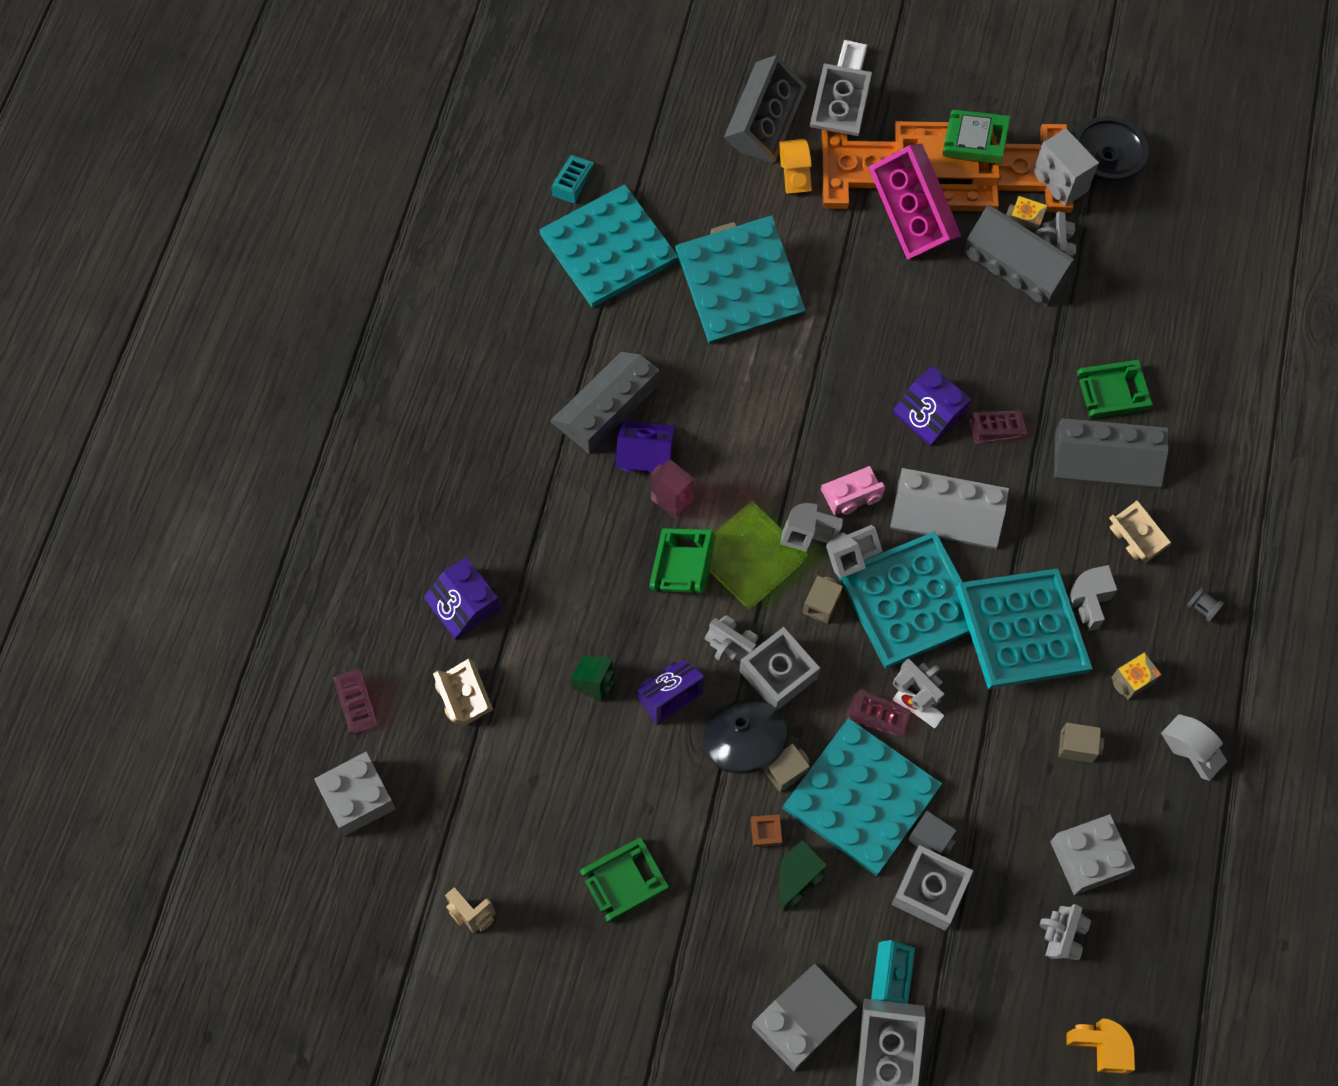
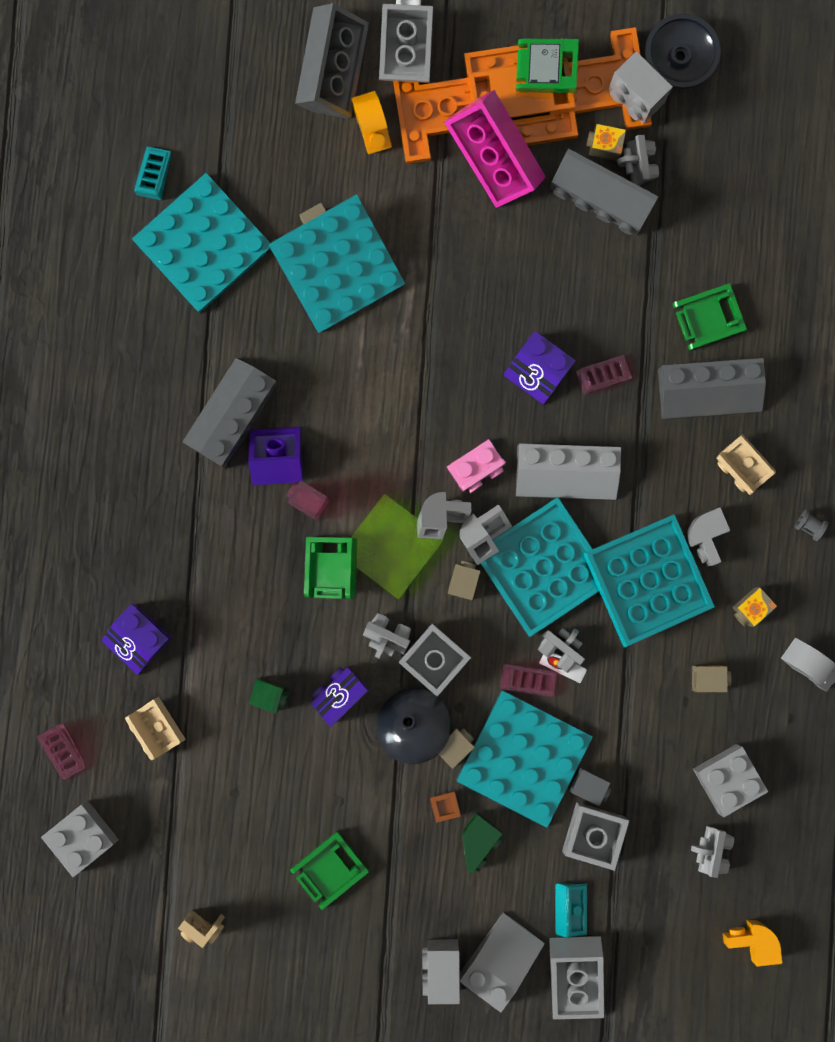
camera: 10 degrees left, 20 degrees up
none -> light grey brick [422,939,460,1004]

